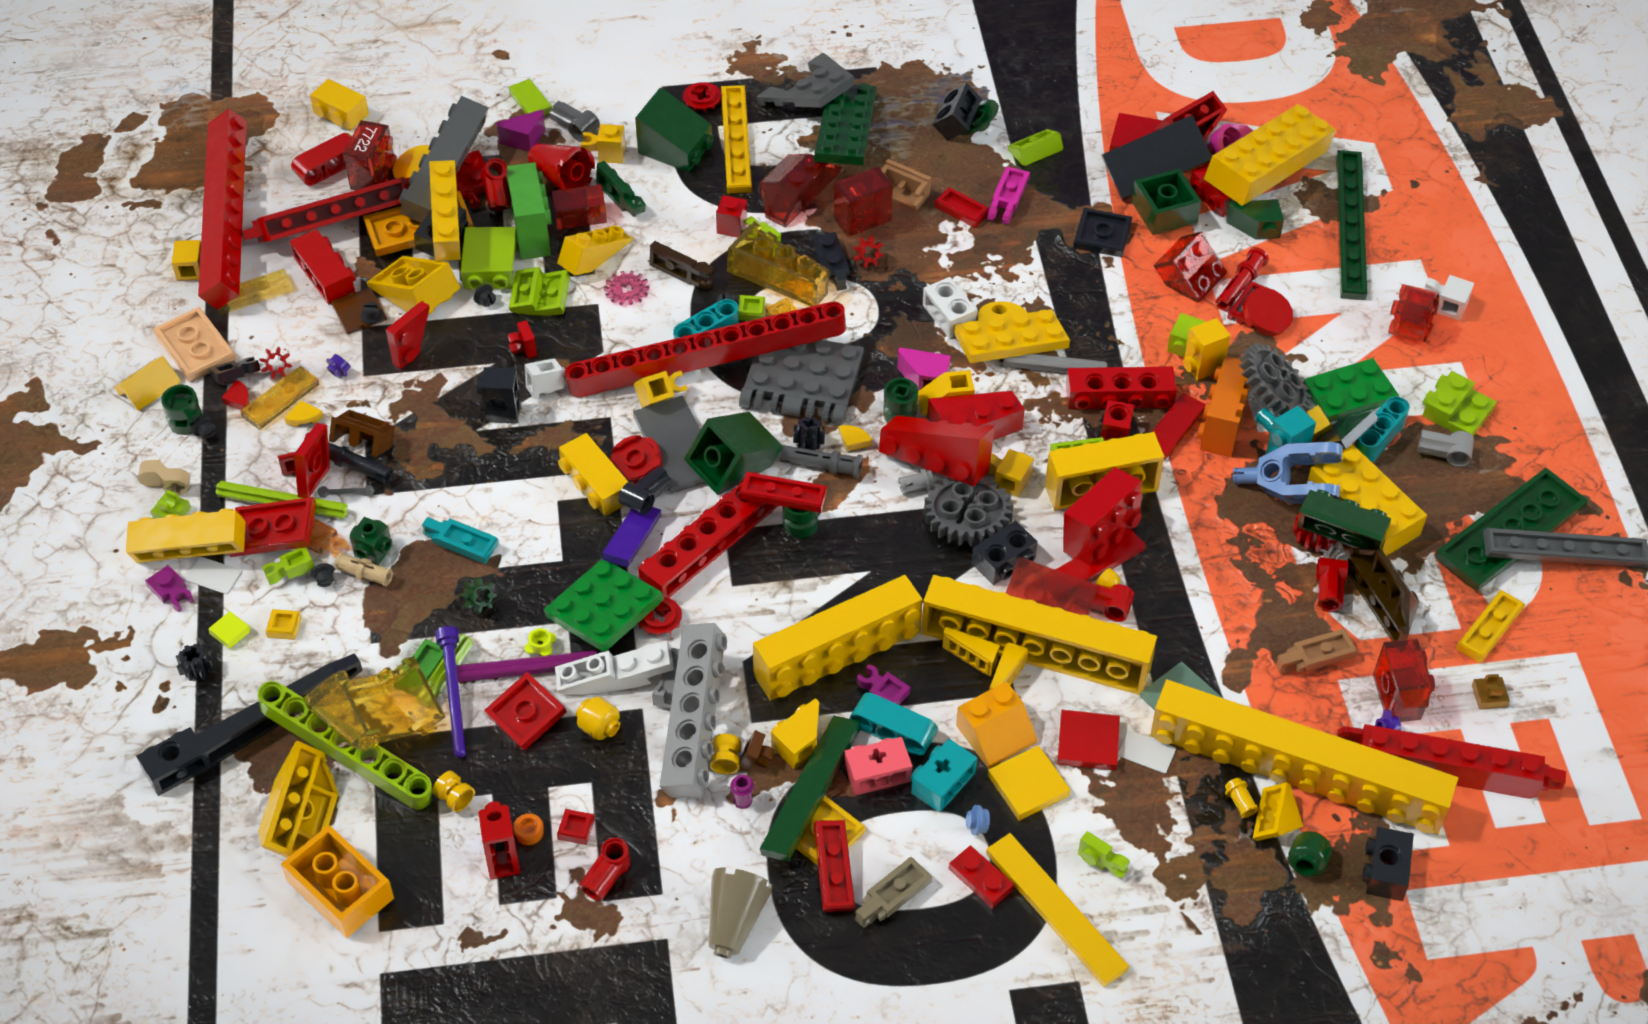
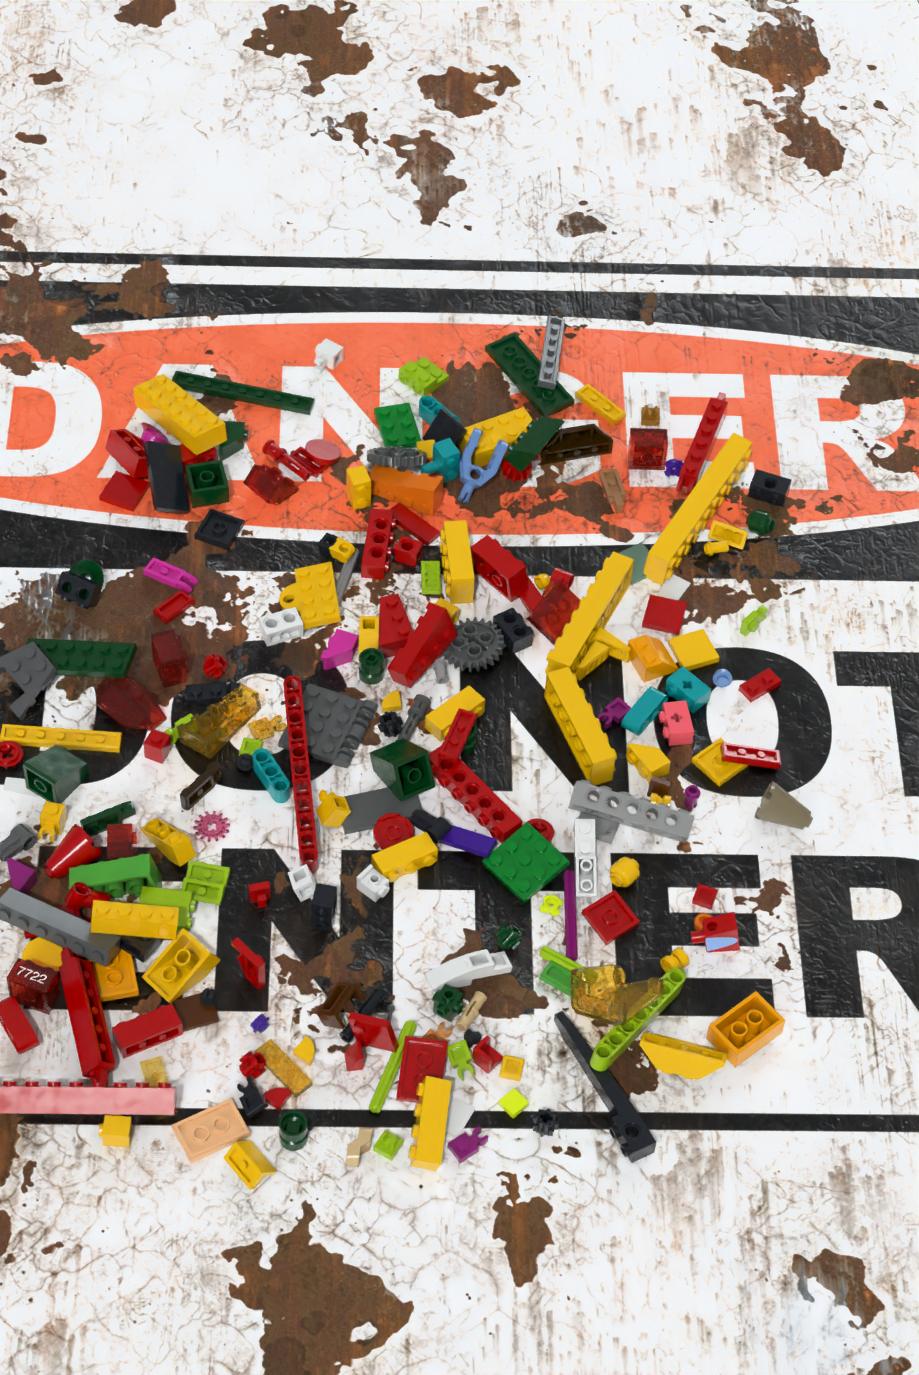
camera: 85 degrees left, 0 degrees up
teal hinge [422,517,499,564] -> none
dark purple piece [435,626,466,758] -> none
black piece [473,284,496,307] -> none
red piece [579,838,630,901] -> none
dark green tile [759,715,862,862] -> none
dark tan hinge [855,857,933,928] -> none
medium nougat hinge [874,159,931,211] -> none
yellow tile [986,833,1129,988] -> none
lime slope [1007,129,1063,166] -> none
lime brick [1167,313,1205,357] -> none
red piece [1316,557,1348,612] -> none
clear red brick [1388,284,1440,342] -> none
light grey piece [1417,430,1474,467] -> none
none -> leg [317,532,356,563]
none -> white brick [357,864,389,902]
none -> white slope [424,949,512,992]
none -> yellow brick [425,685,485,742]
none -> red panel [472,1035,503,1074]

